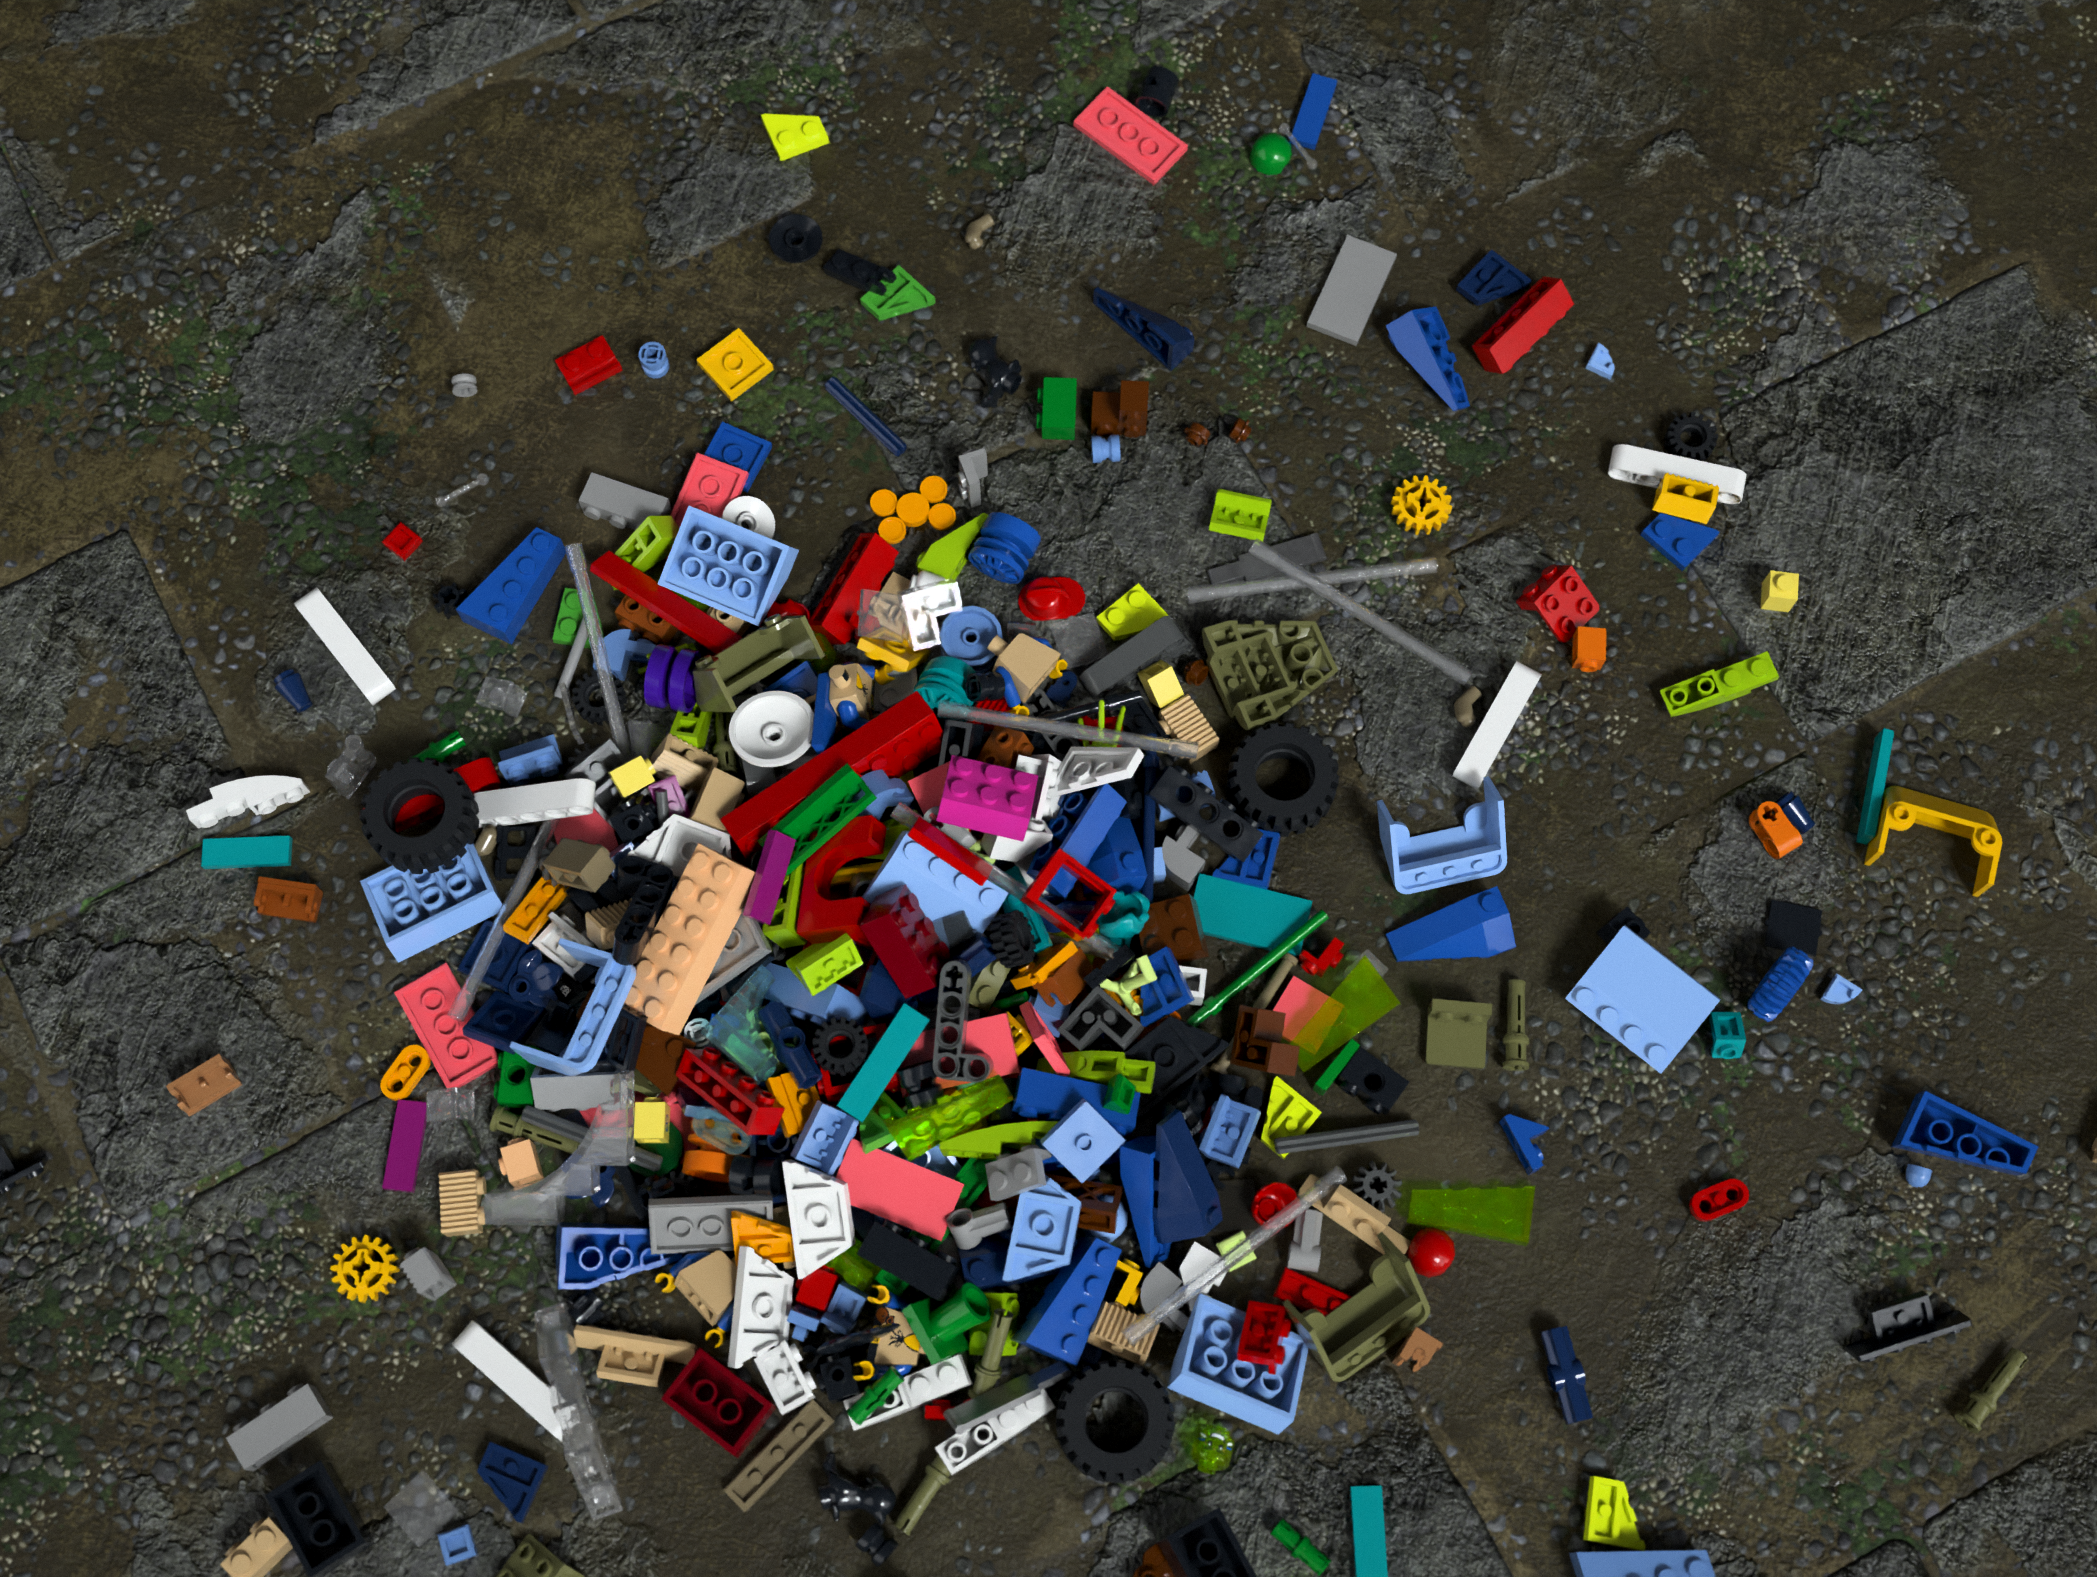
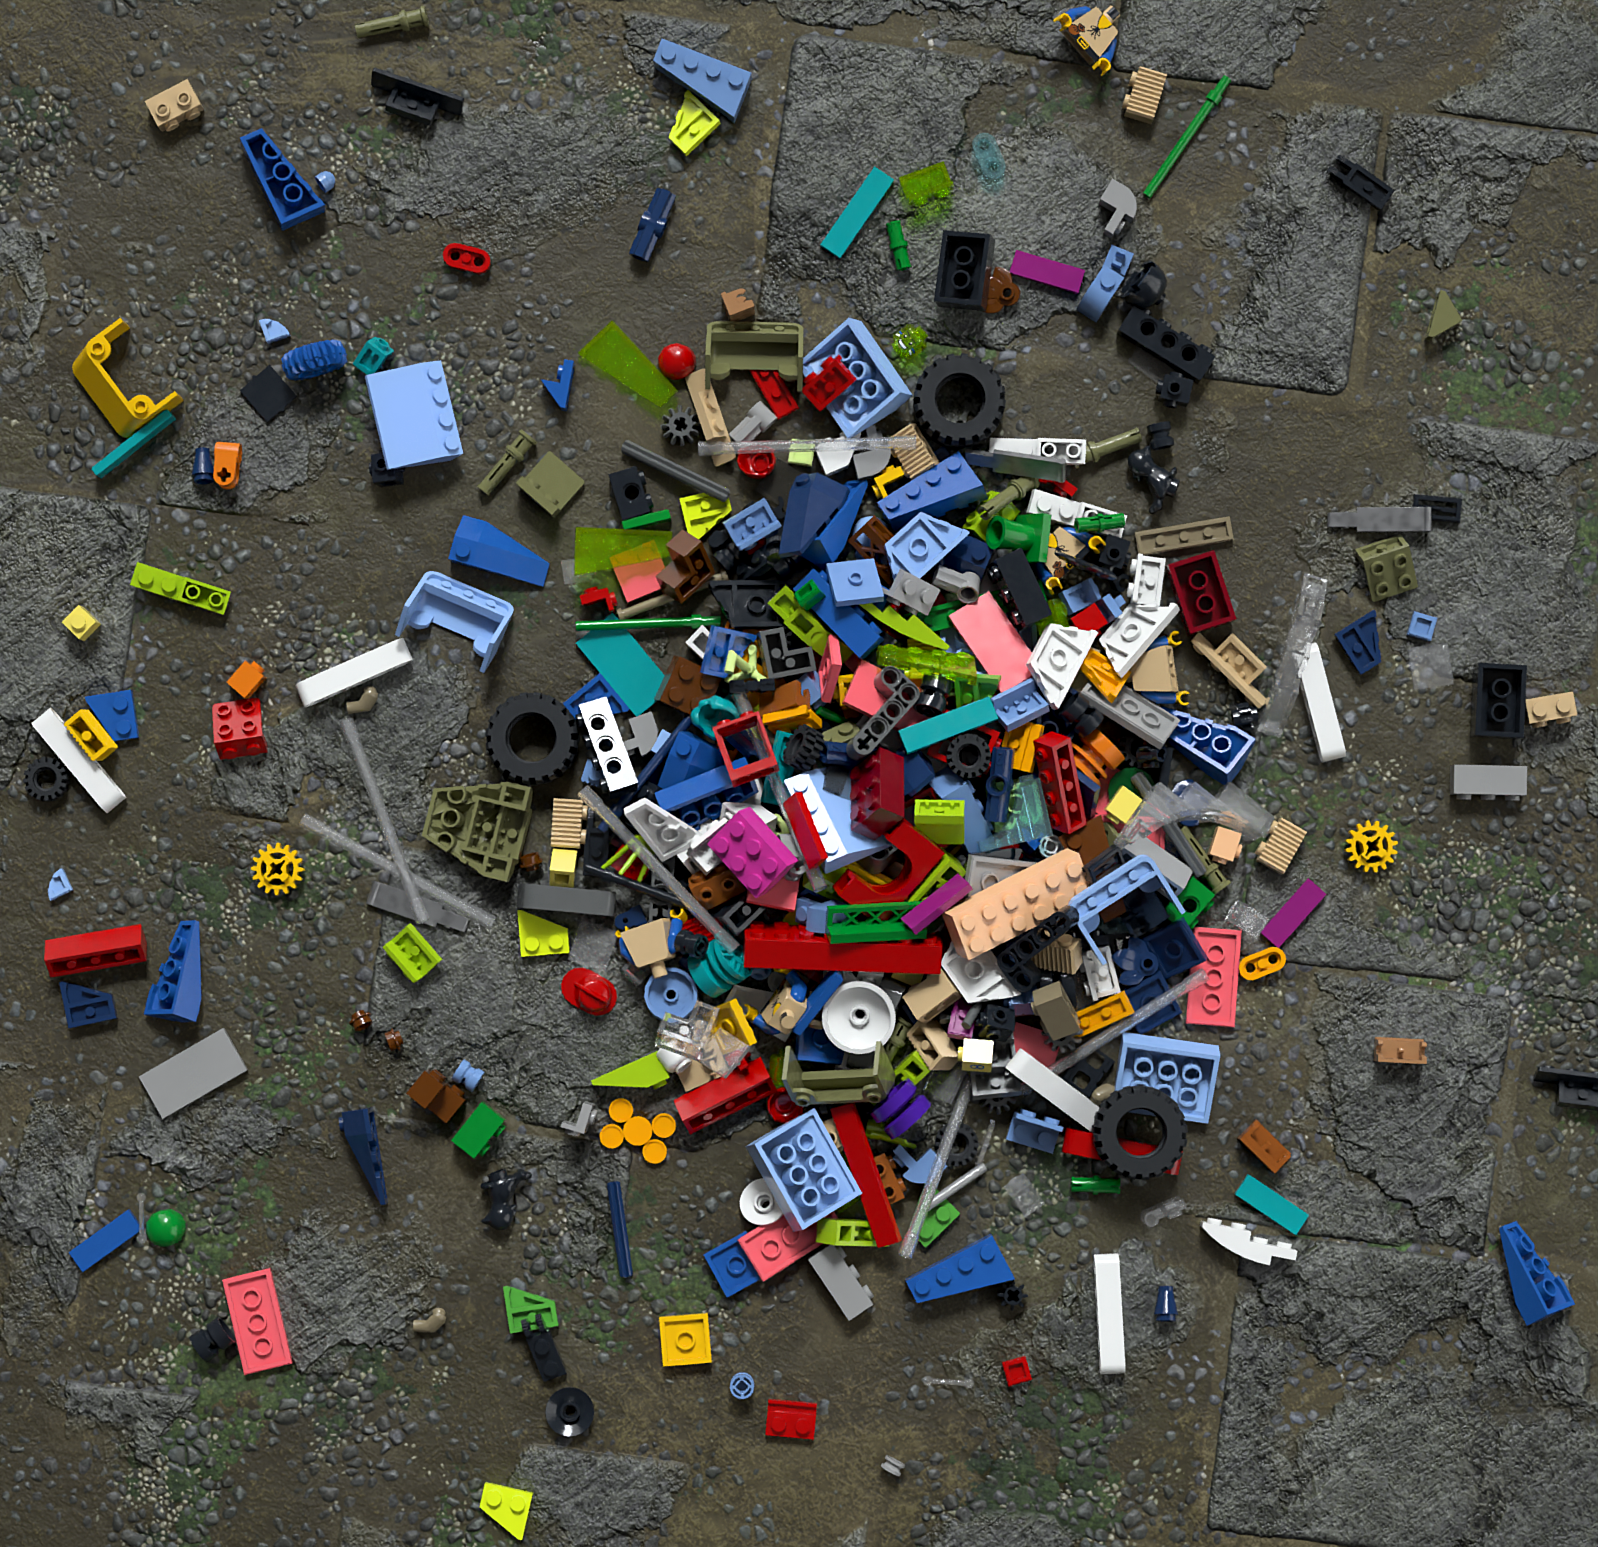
camera: 145 degrees left, 15 degrees up
light grey brick [400,1247,457,1301] -> none
clear light blue plate [692,1107,752,1155] -> none
blue wheel [968,512,1041,584] -> none

